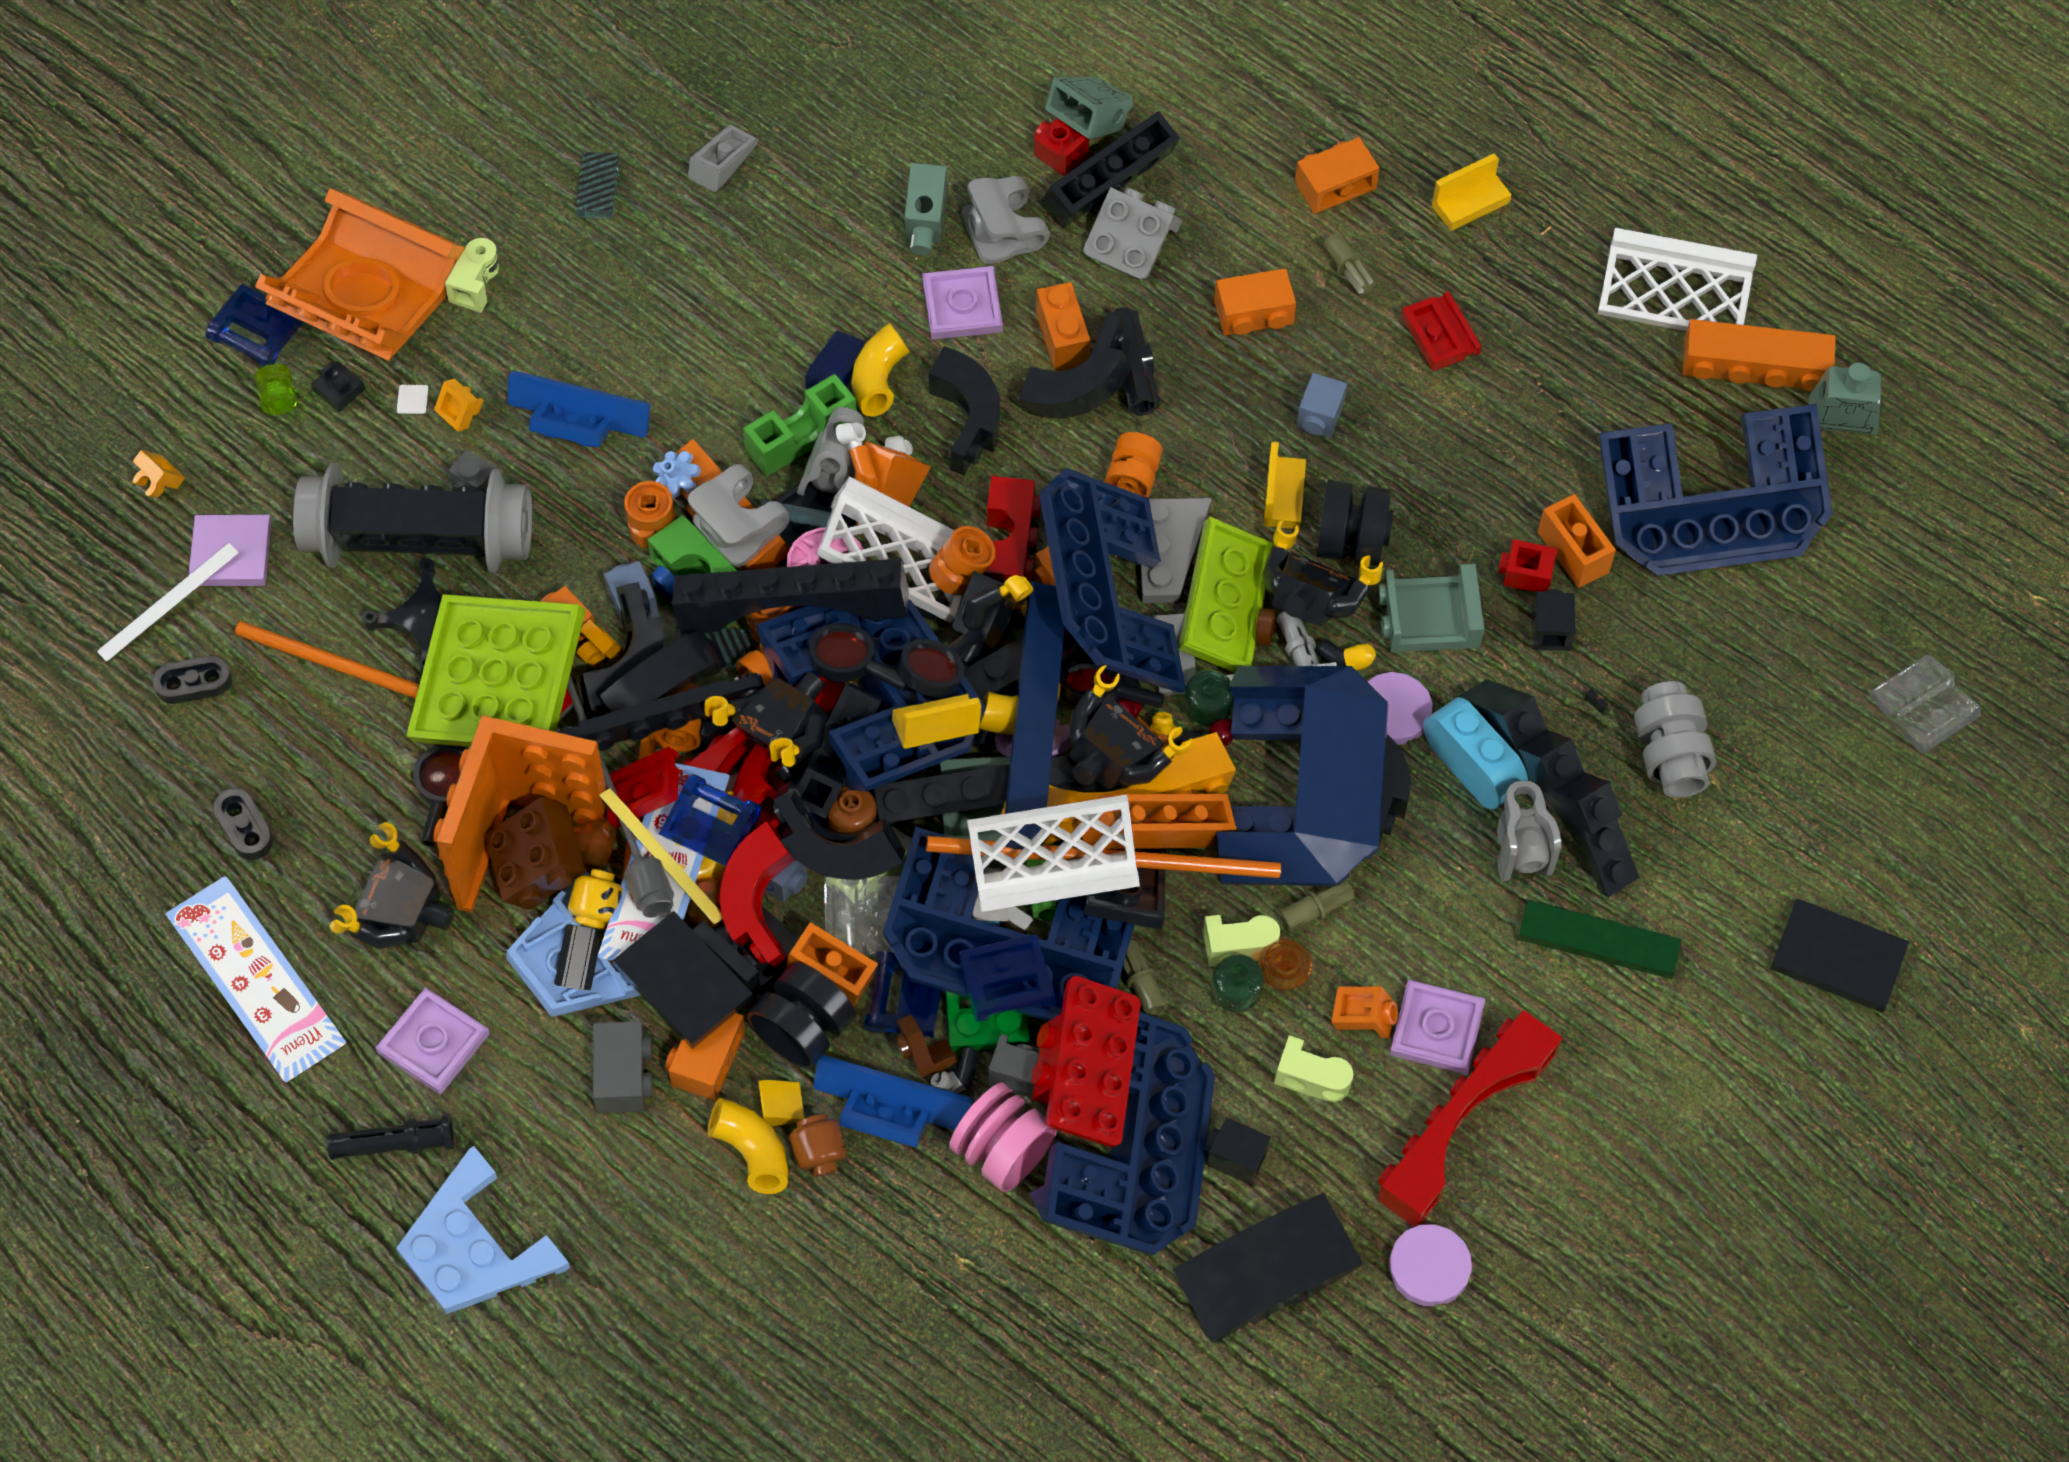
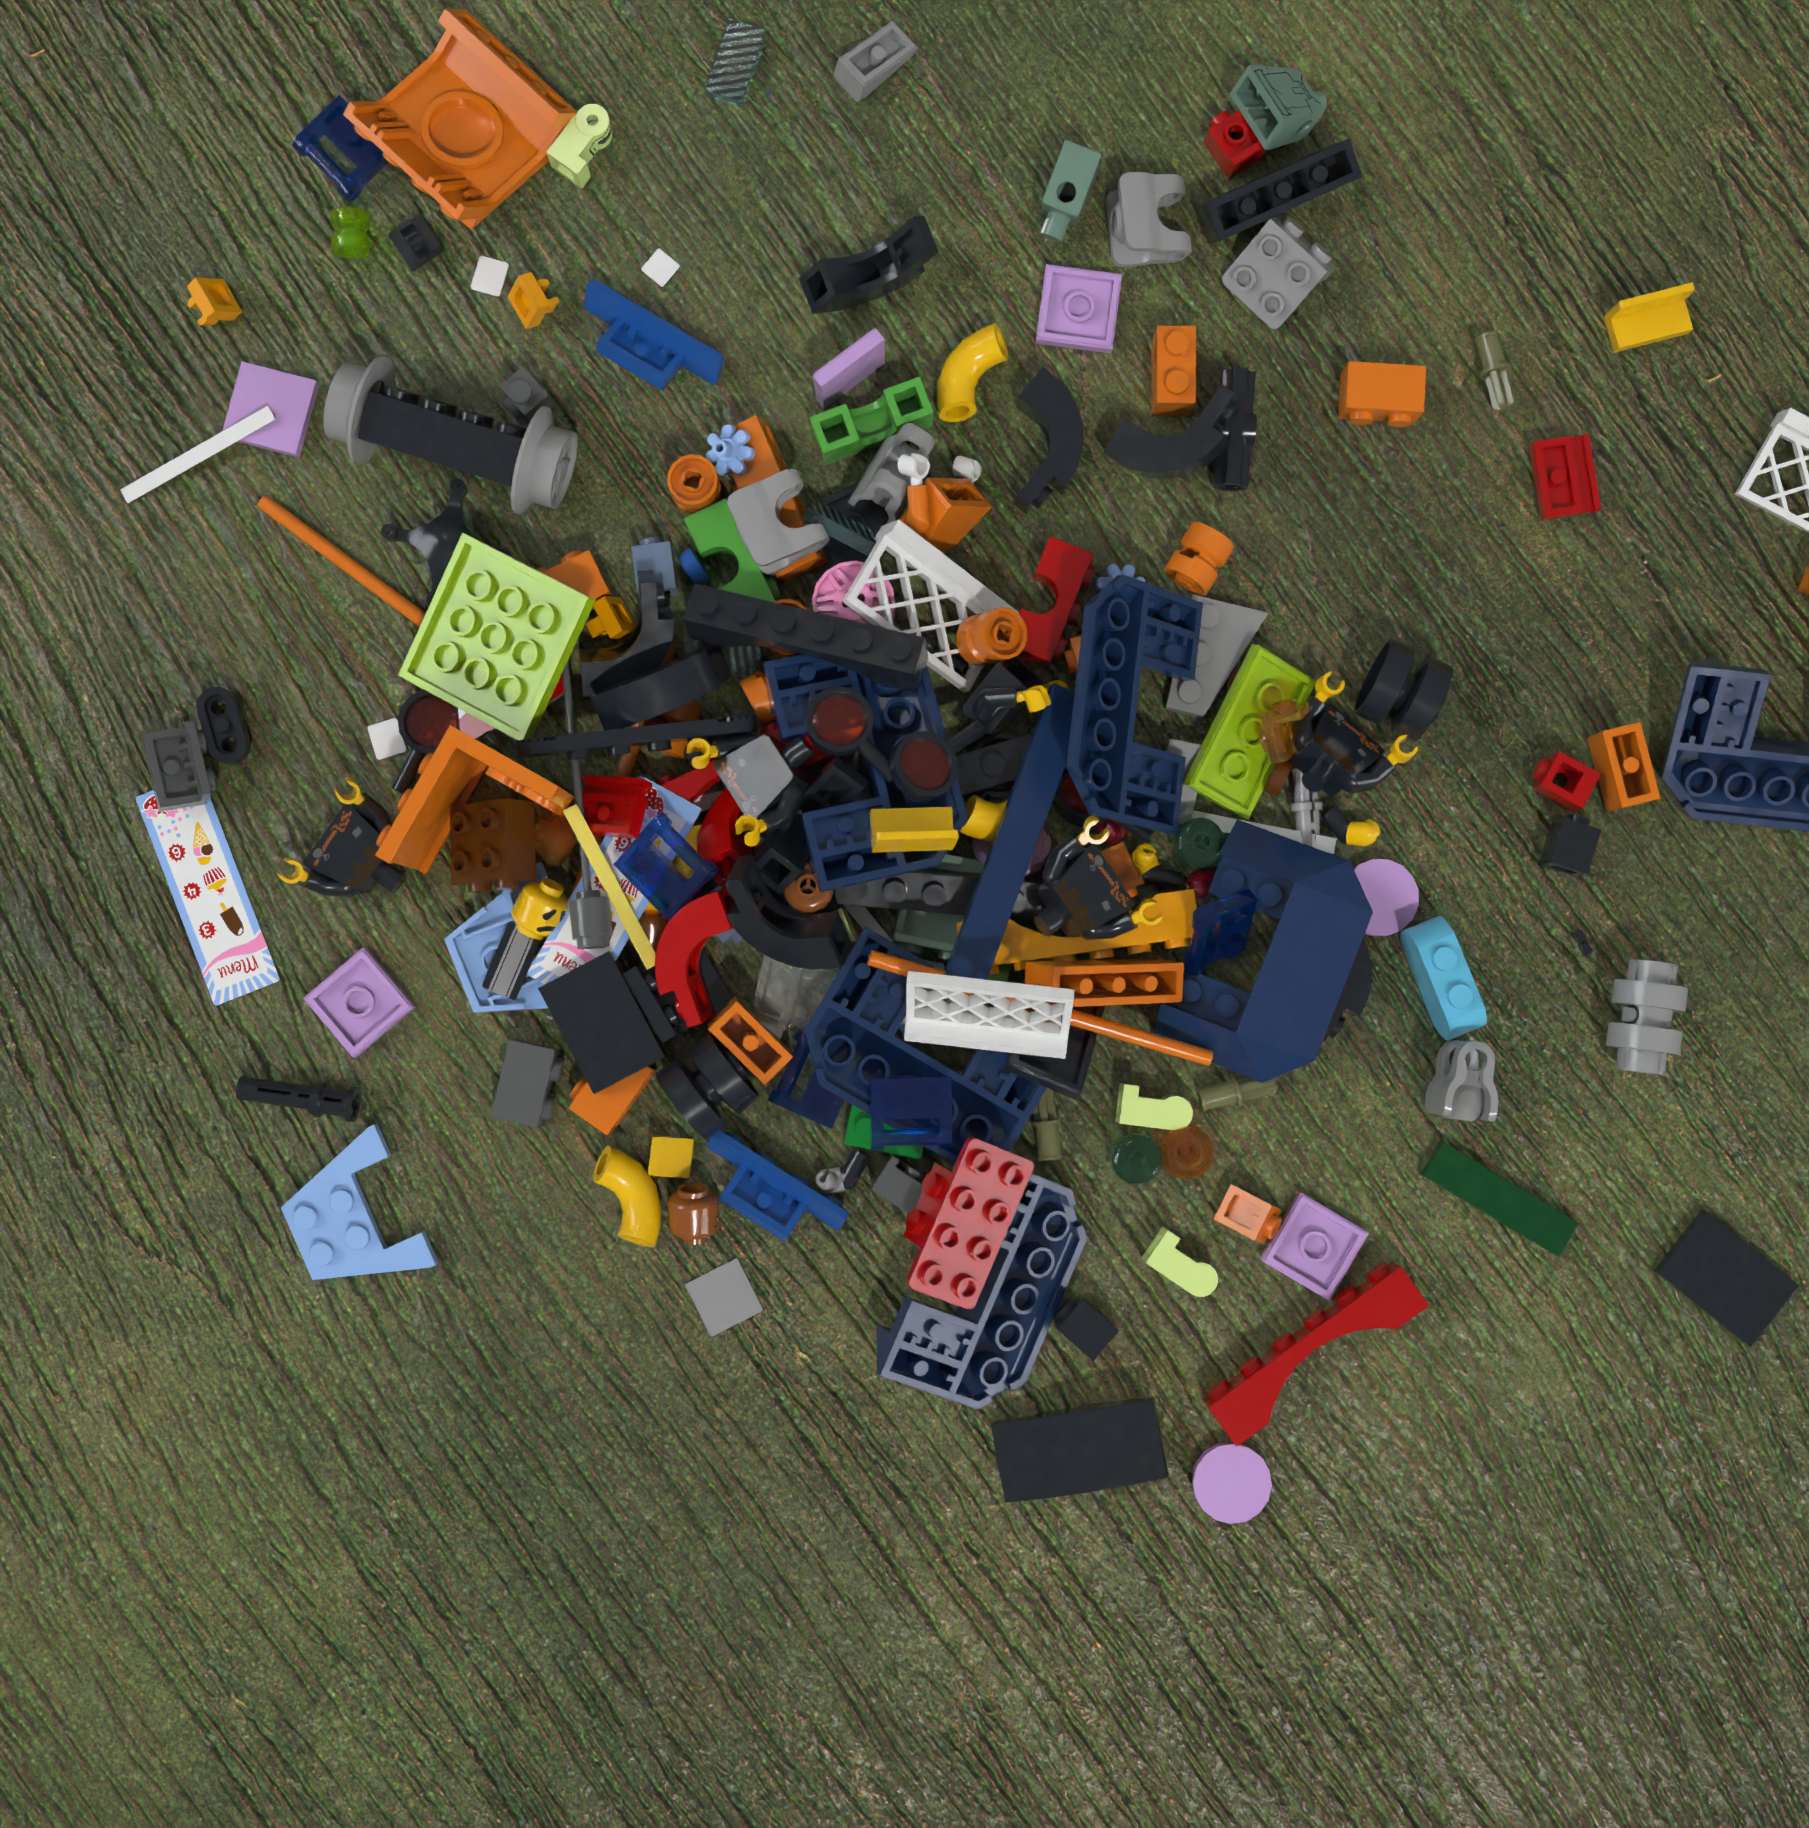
camera: 15 degrees right, 25 degrees up
black plate [153,656,232,704] -> none
clear blue slope [805,330,866,389] -> none
reddish brown bracket [895,1014,957,1077] -> none
bright pink wheel [950,1082,1057,1193] -> none
yellow panel [1263,441,1306,530] -> none
orange brick [1295,137,1380,214] -> none
sand blue brick [1297,373,1348,438] -> none
sand green panel [1377,564,1485,652] -> none
black arch [1456,679,1640,897] -> none
none -> dark grey bracket [141,720,216,812]
none -> white sticker [368,718,406,760]
none -> white sticker [641,248,680,287]
none -> light grey sticker [685,1258,763,1337]
none -> black arch [799,216,939,314]
none -> lavender tile [813,329,885,409]
none -> clear blue plate [1182,889,1258,976]
none -> clear orange bracket [1261,699,1310,764]

